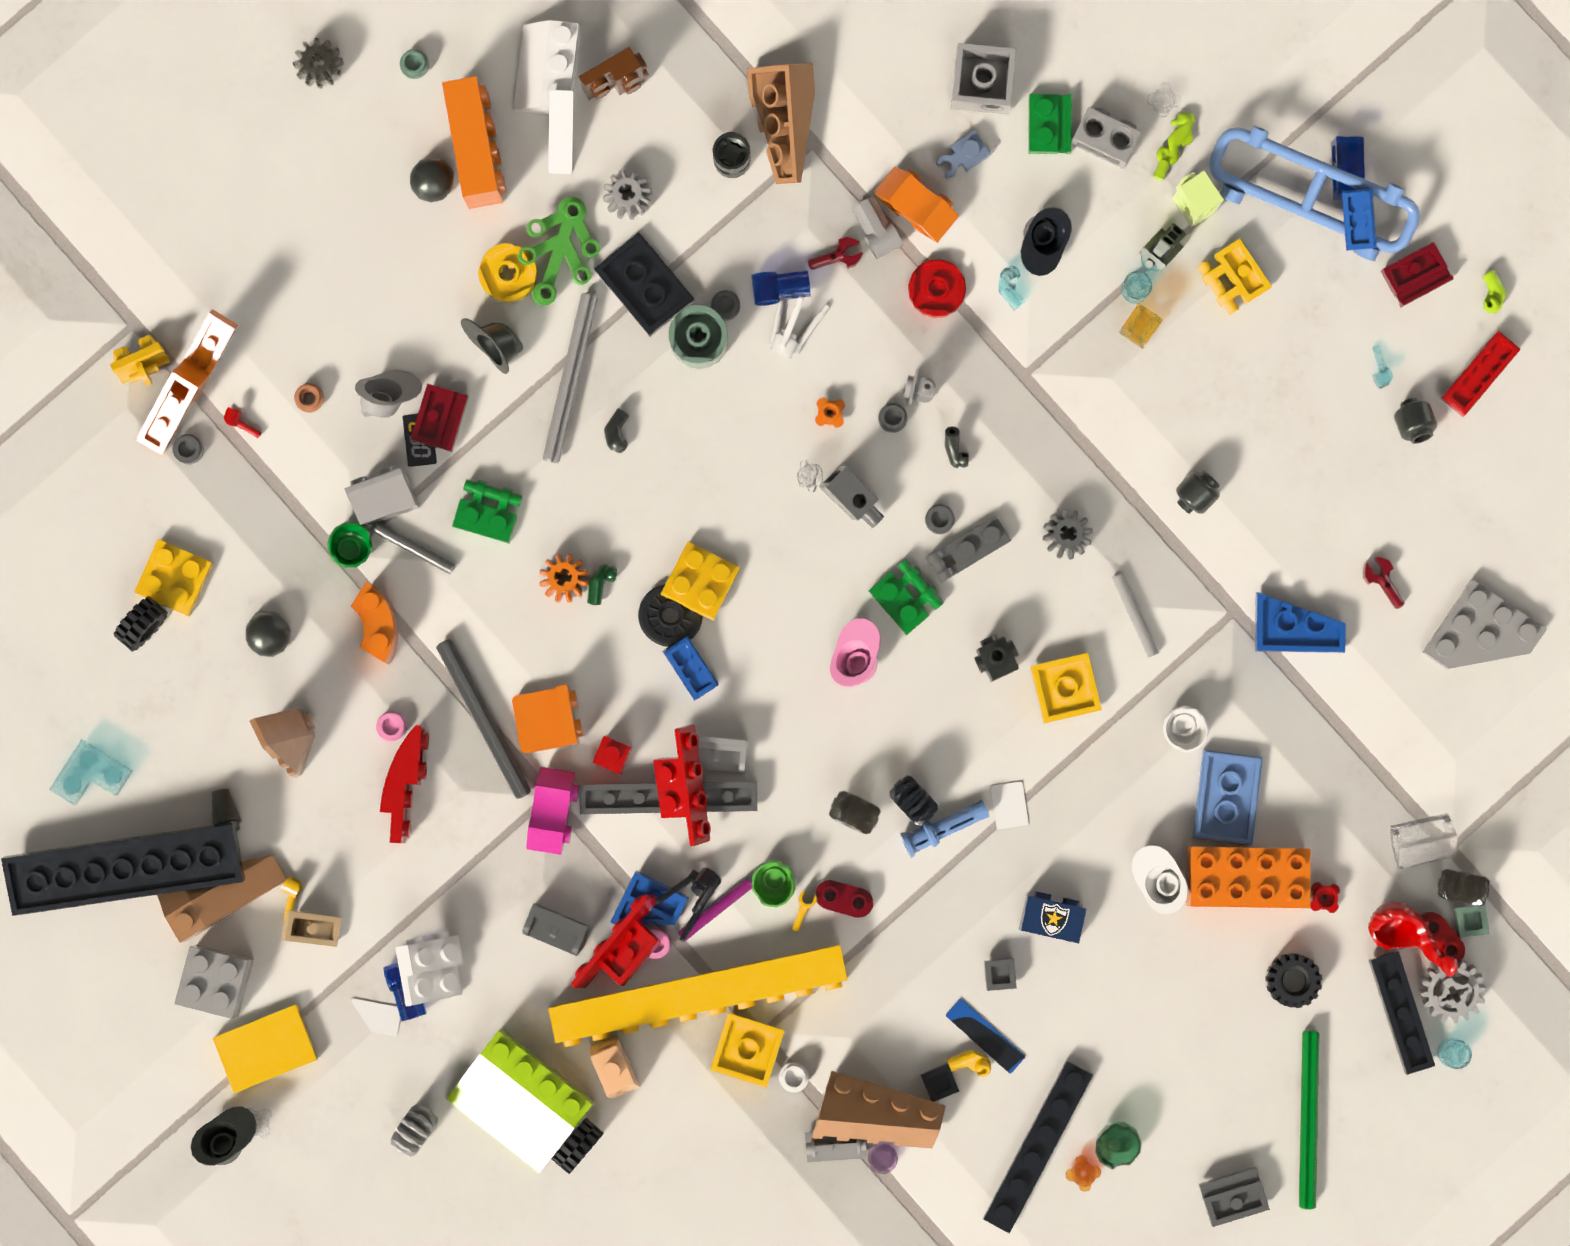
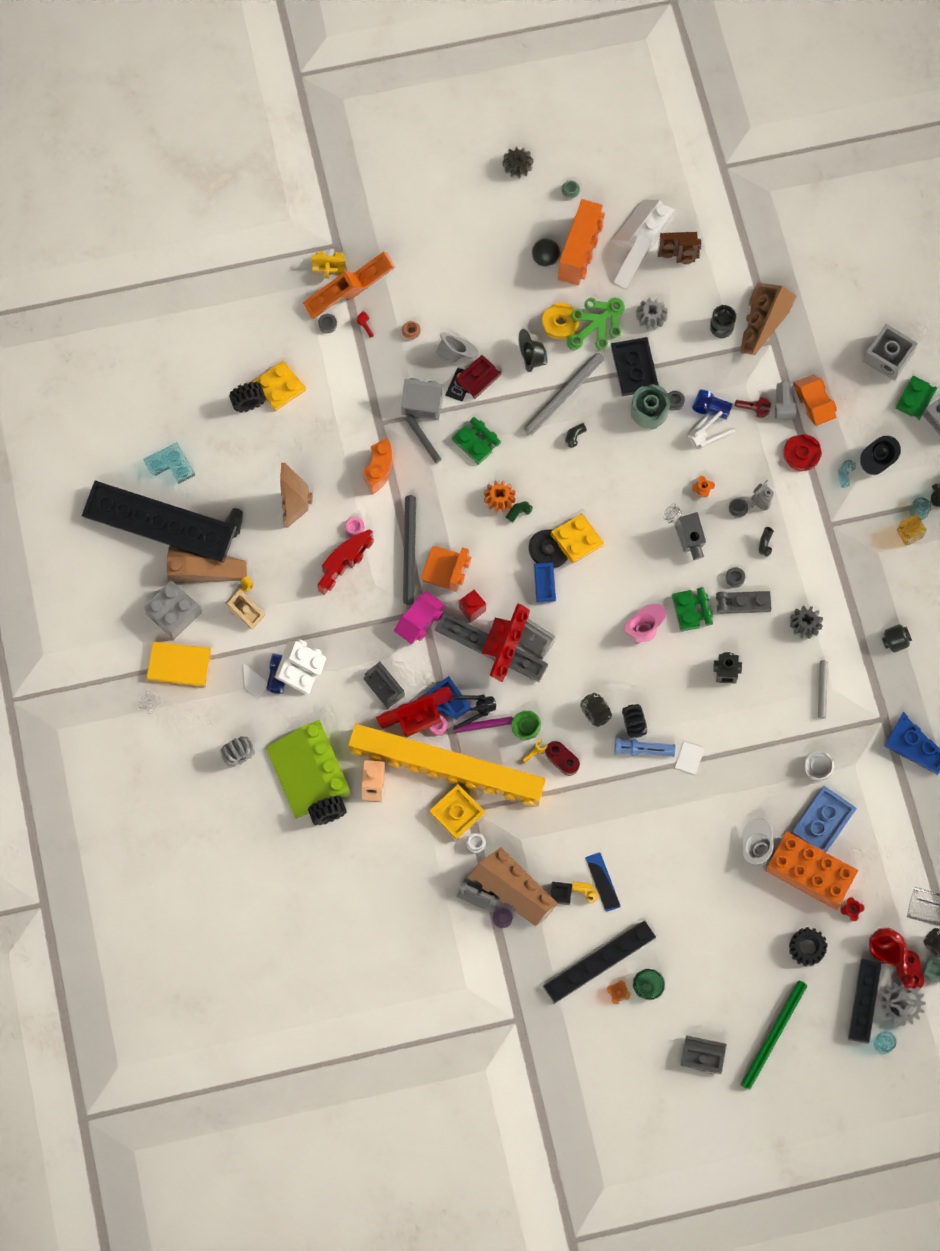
camera: 25 degrees right, 15 degrees down
pearl dark grey piece [190,1106,257,1166] -> none
pearl dark grey hair [245,611,290,657] -> none
green hair [327,522,372,568] -> none
sand blue plate [936,130,991,179] -> none
dark grey plate [984,958,1017,991] -> none
dark blue brick [1019,891,1087,944] -> none
yellow plate [1030,653,1102,724] -> none

